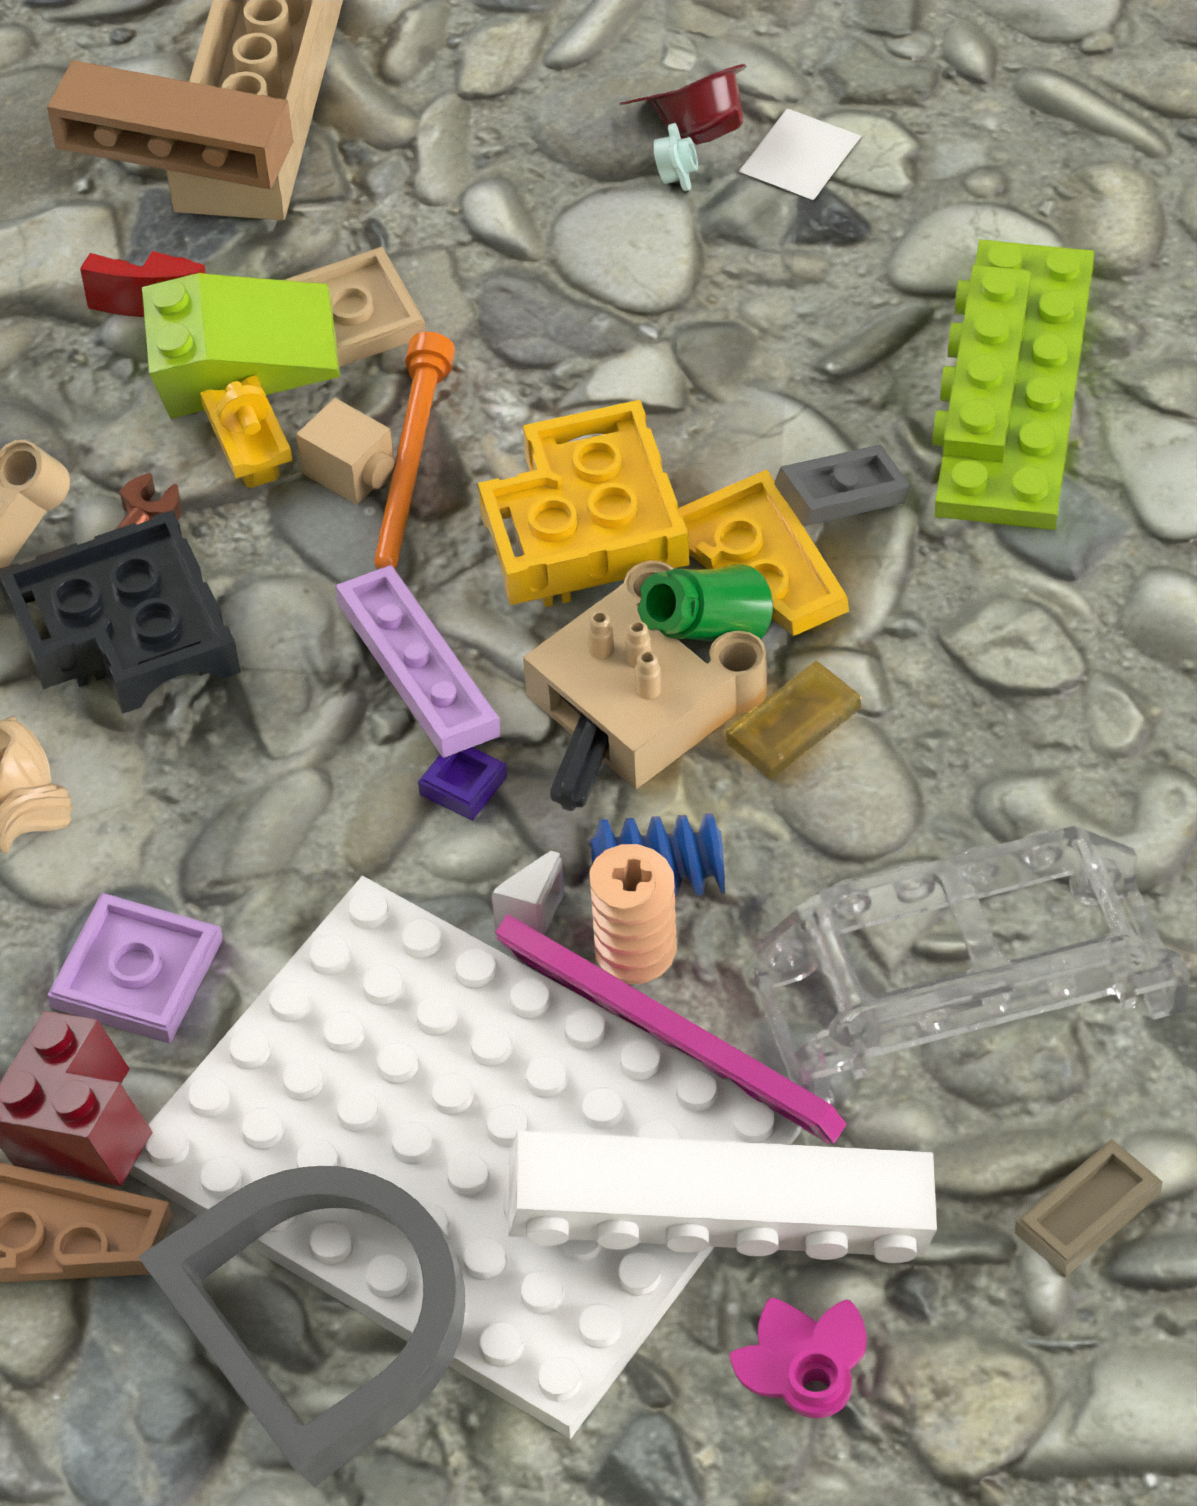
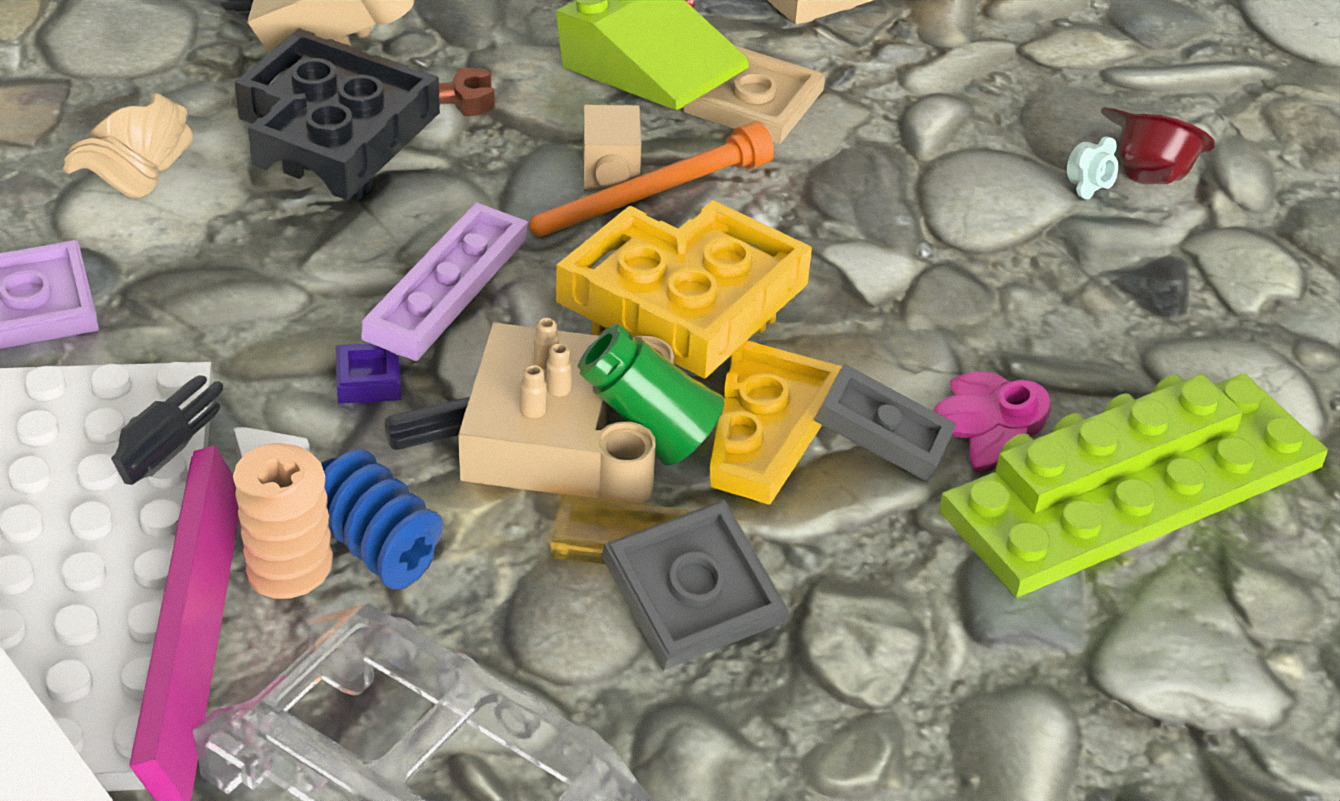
camera: 45 degrees right, 10 degrees down
yellow hips [200,375,293,488] -> none
white sticker [739,108,861,200] -> none
none -> black piece [111,375,223,485]
none -> dark grey tile [601,500,789,671]
none -> dark pink plate [932,371,1051,471]

